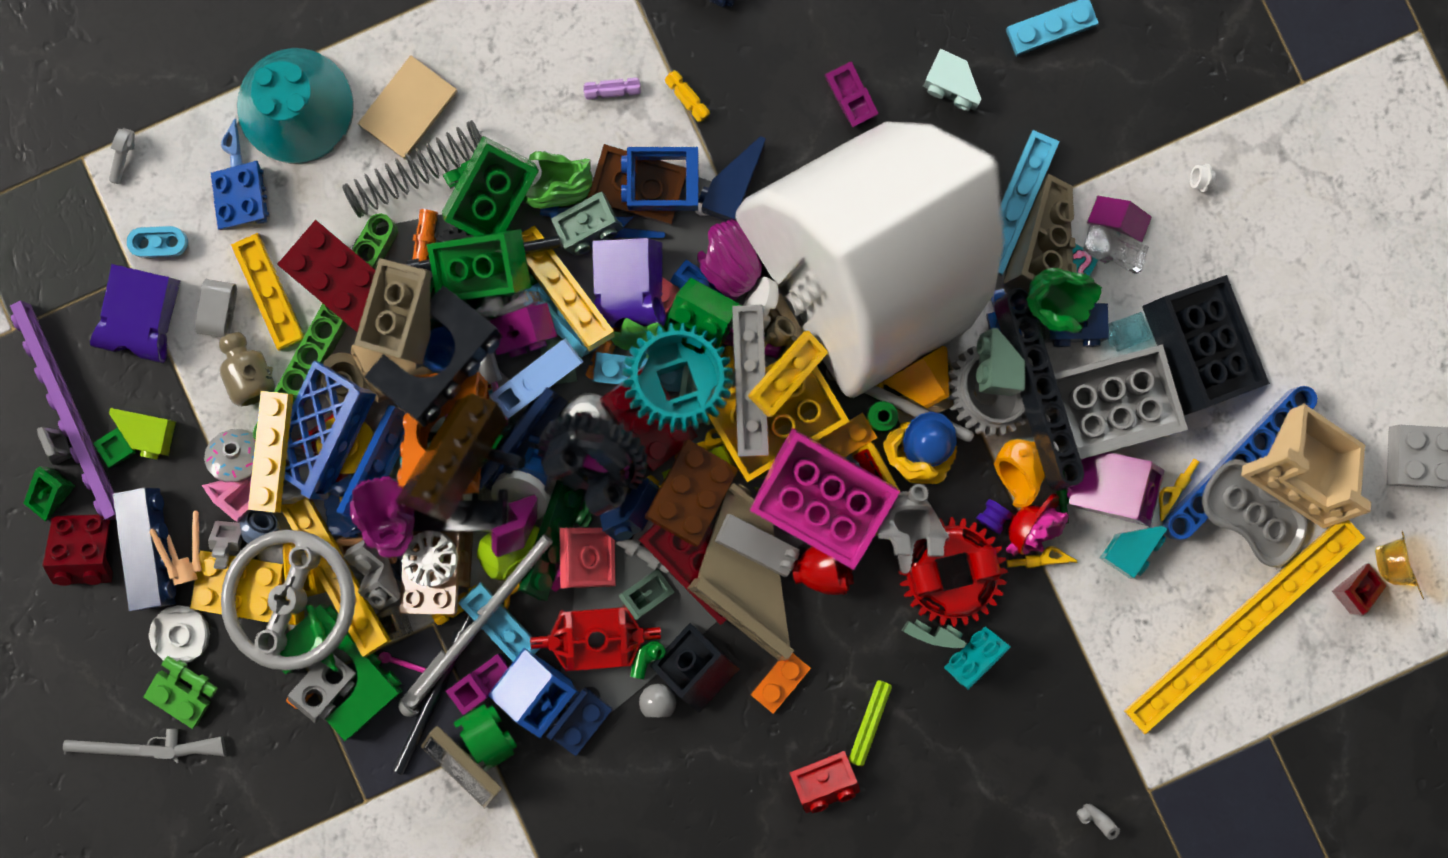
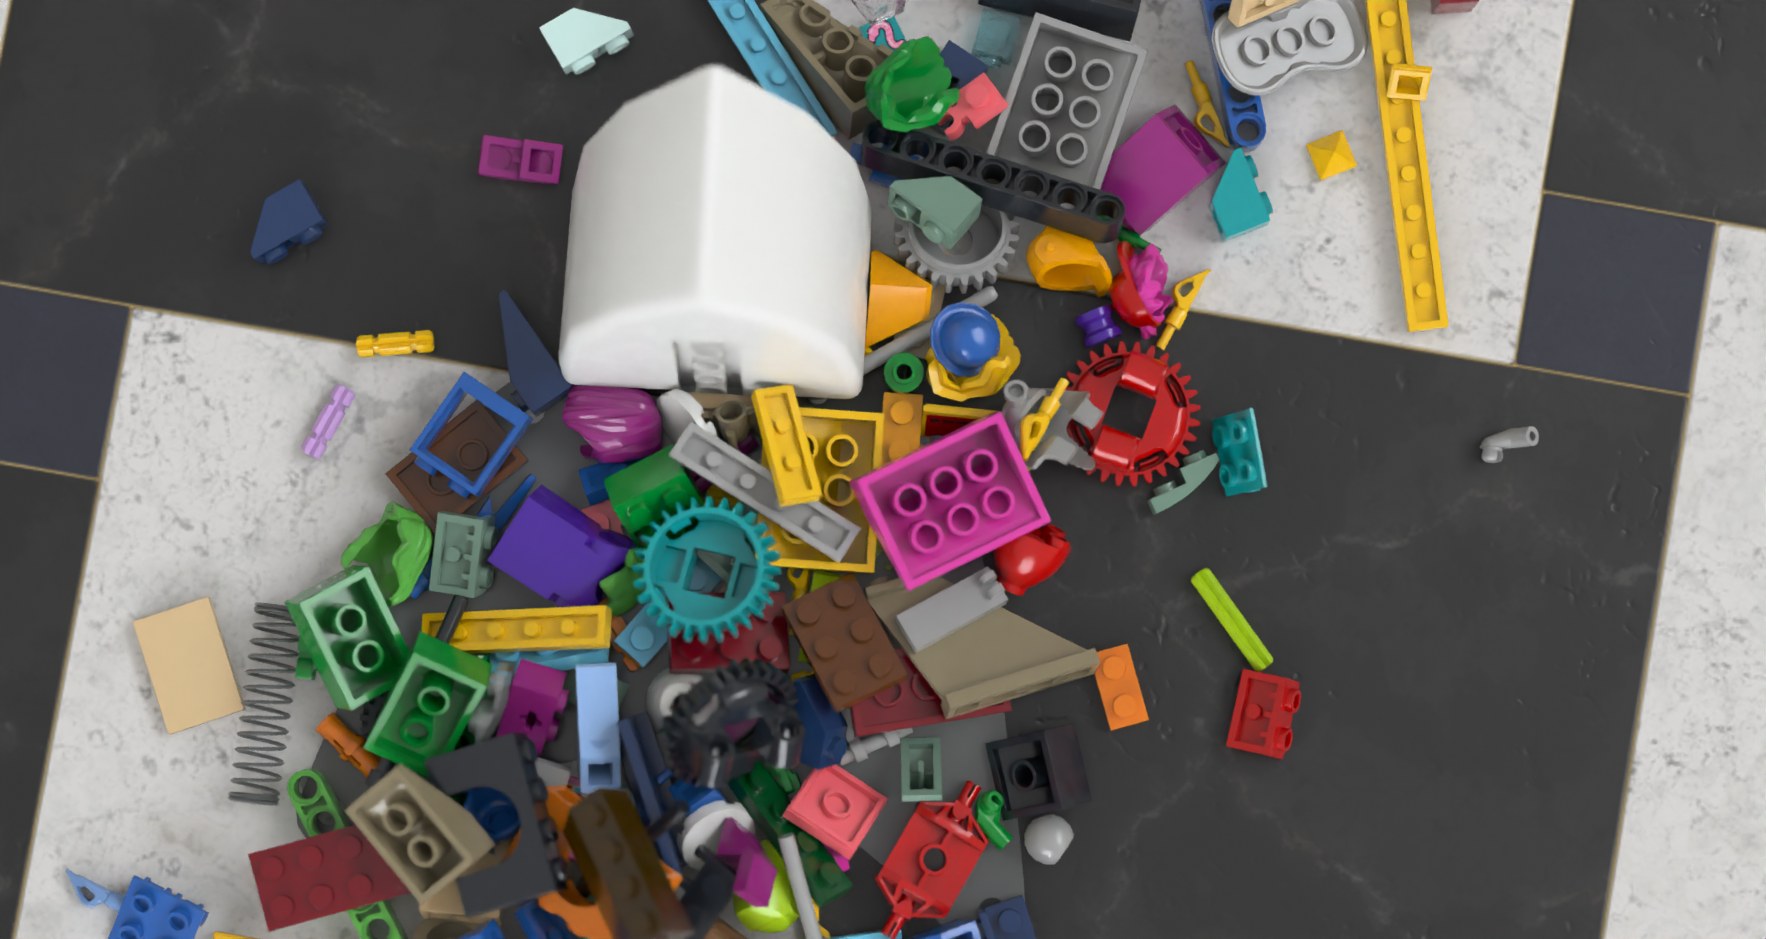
camera: 55 degrees left, 0 degrees up
teal cone [237,48,354,164] -> none
none -> coral plate [938,72,1009,141]
none -> yellow hand [1020,378,1069,462]
none -> yellow slope [1306,130,1357,181]
none -> yellow slope [1386,63,1432,101]

